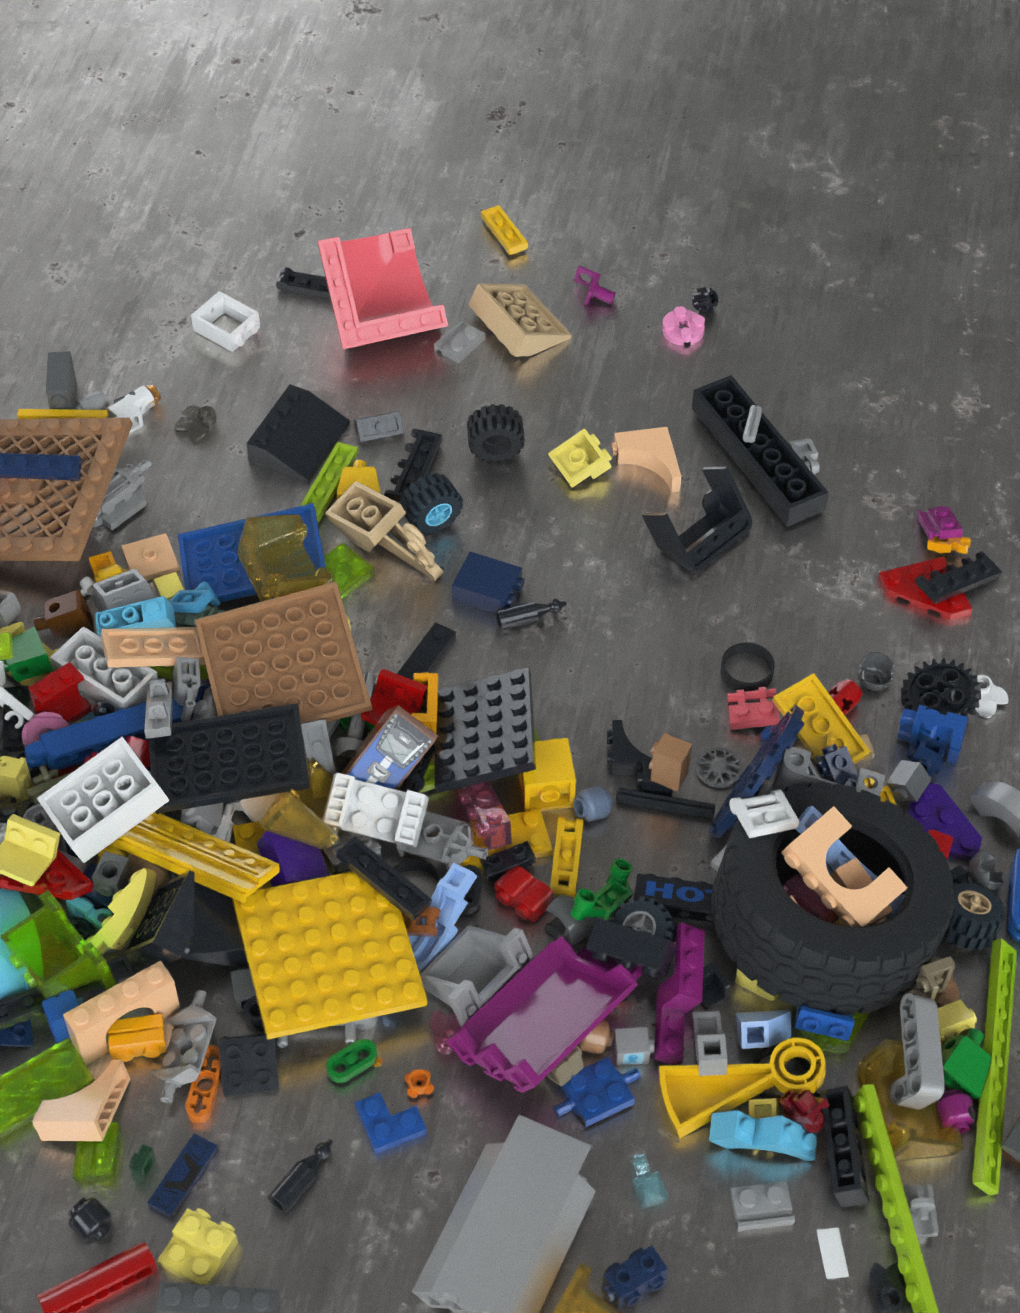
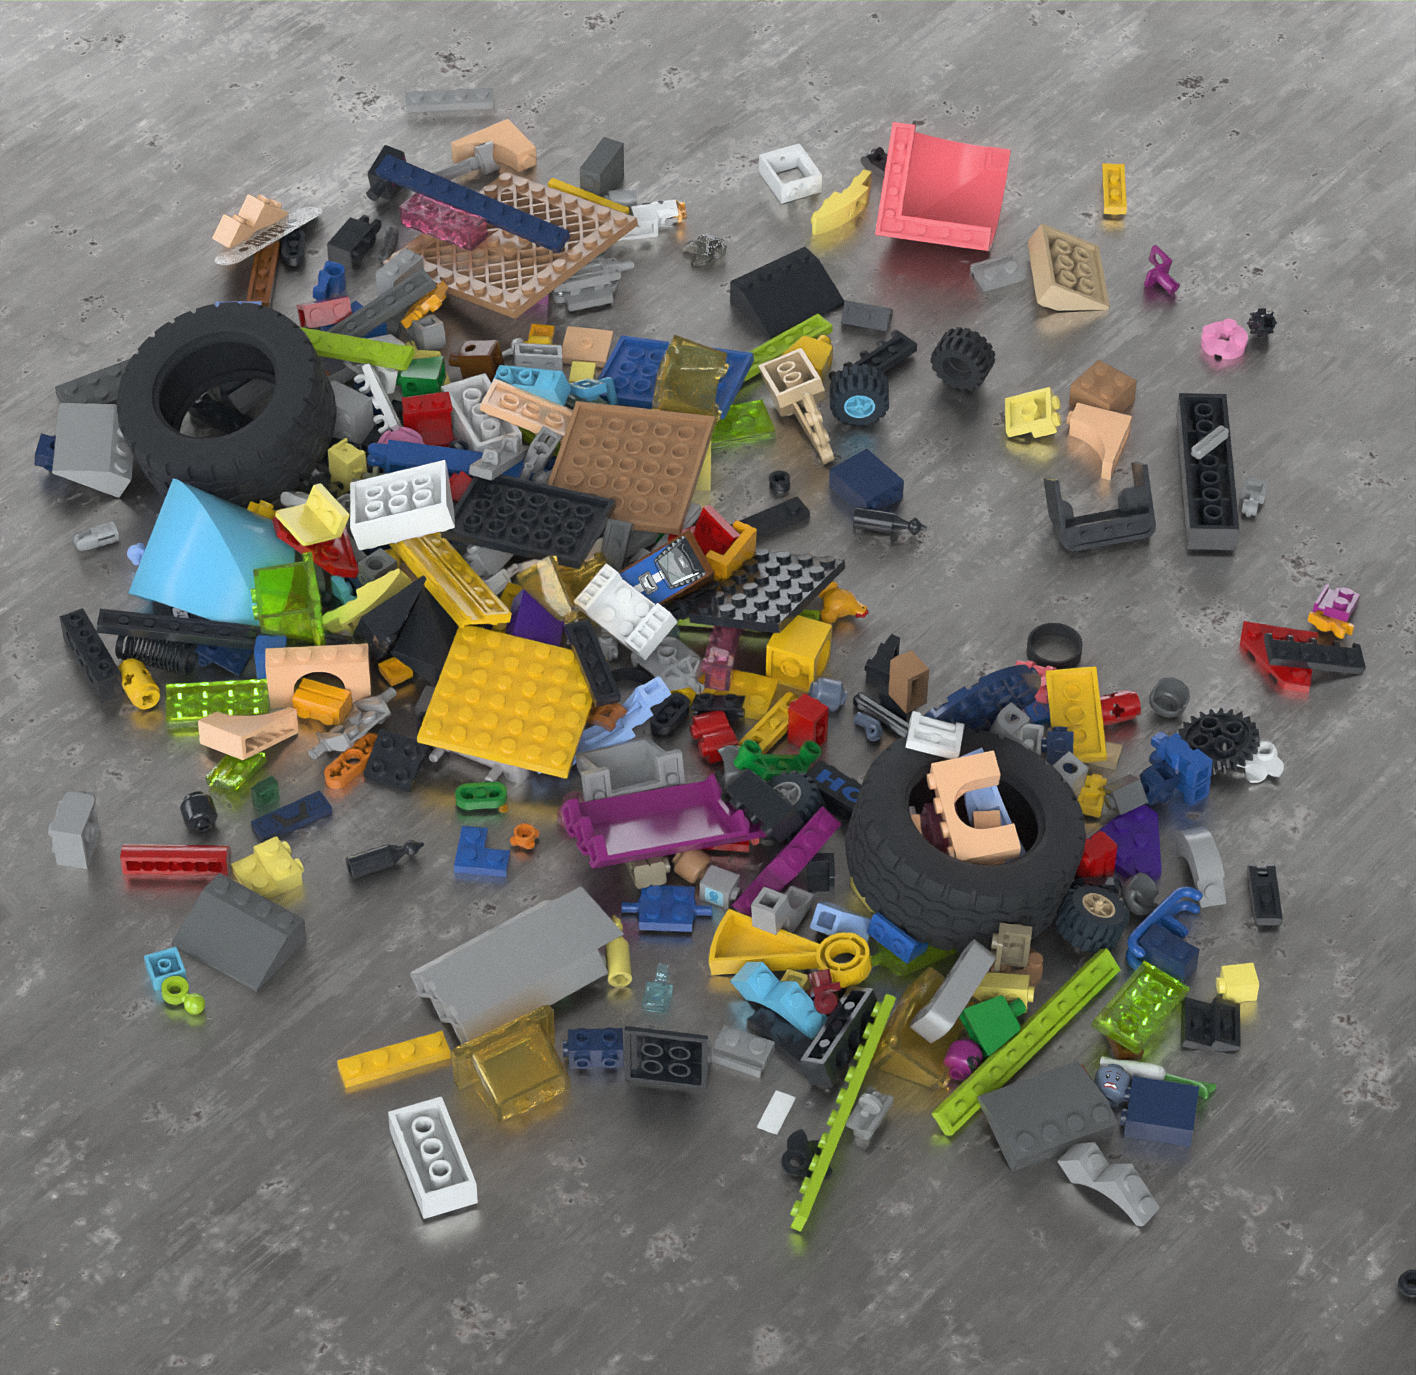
camera: 30 degrees right, 5 degrees down
none -> light orange plate [378,657,413,686]
none -> light yellow wheel [605,915,632,987]
none -> black slope [624,1026,712,1090]
none -> black plate [747,1006,812,1073]
none -> black bush [769,470,790,493]
none -> red brick [787,693,829,749]
none -> light yellow slope [811,169,872,235]
none -> light orange animal [818,581,869,624]
none -> sand blue arm [854,712,883,741]
none -> medium nougat brick [1069,360,1137,413]

